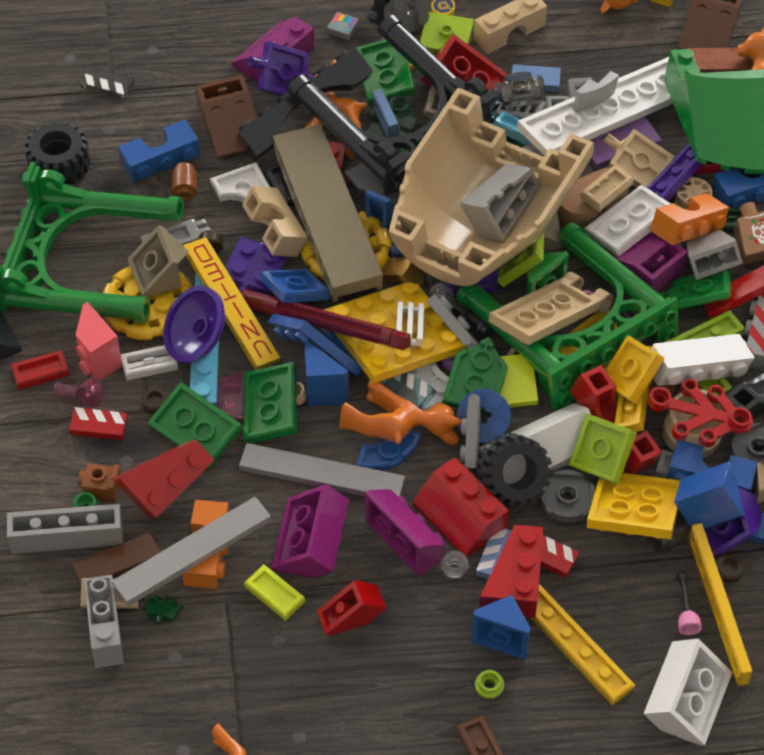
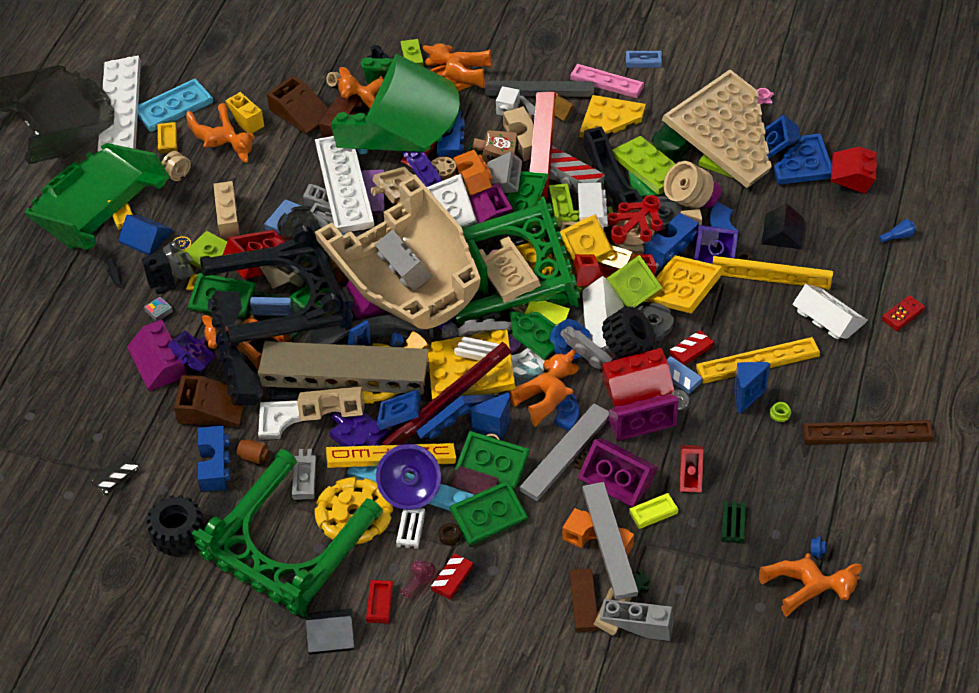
camera: 65 degrees left, 5 degrees down
light grey brick [7,504,124,554] -> none
green plate [73,492,100,507] -> none
coral slope [75,302,122,383] -> none
dark orange brick [78,463,121,502] -> none
red wedge [111,440,214,518] -> none
dark tan slope [127,225,189,297] -> none
dark brown tile [198,232,223,254] -> none
red wedge [479,525,543,618] -> none
light grey slope [572,71,619,112] -> none
blue slope [674,462,745,529] -> none
bright pink hinge [677,571,702,635] -> none
none -> dark green tile [721,501,746,543]

